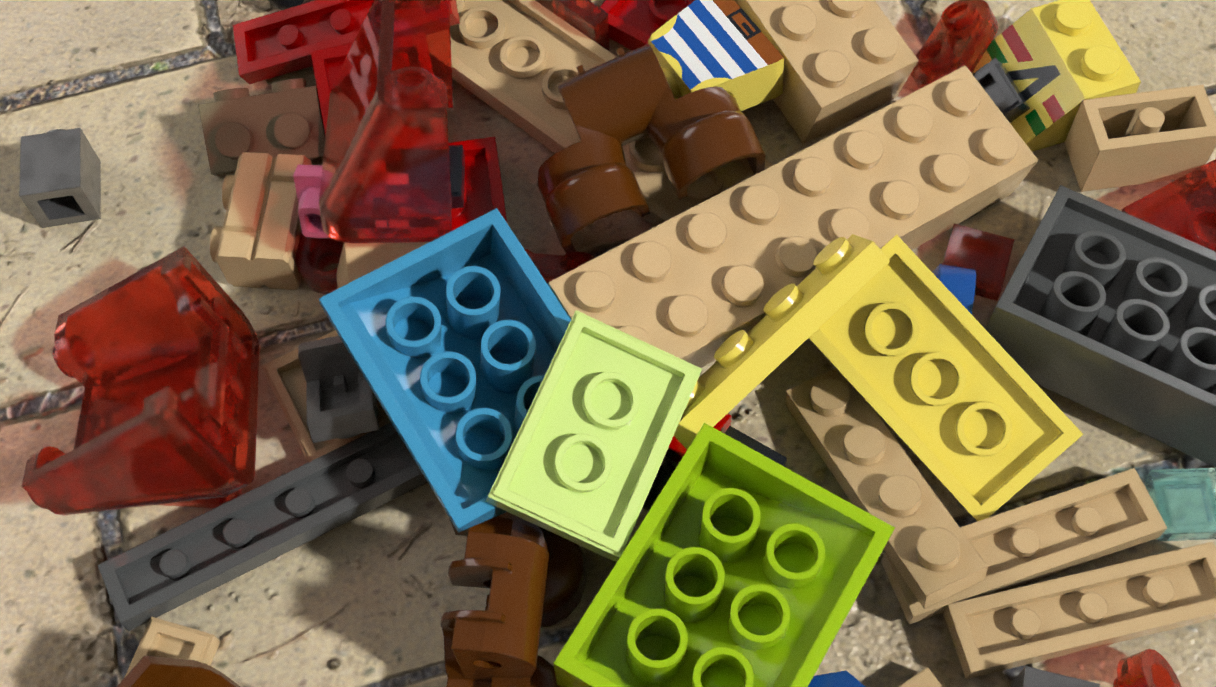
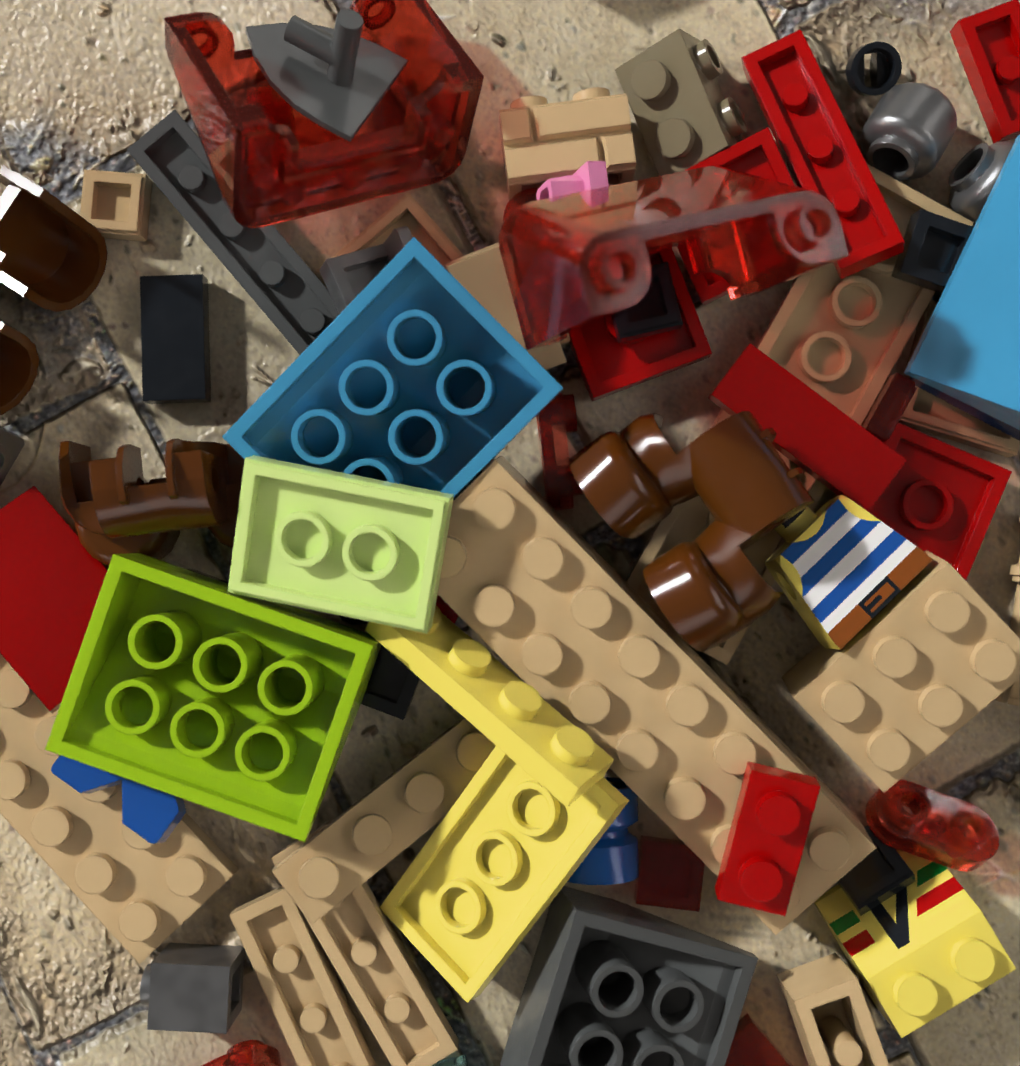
camera: 80 degrees right, 25 degrees up
none -> black tile [140,274,211,404]
none -> dark grey shield [246,9,408,142]
none -> red tile [708,343,907,512]
none -> red plate [715,761,821,917]

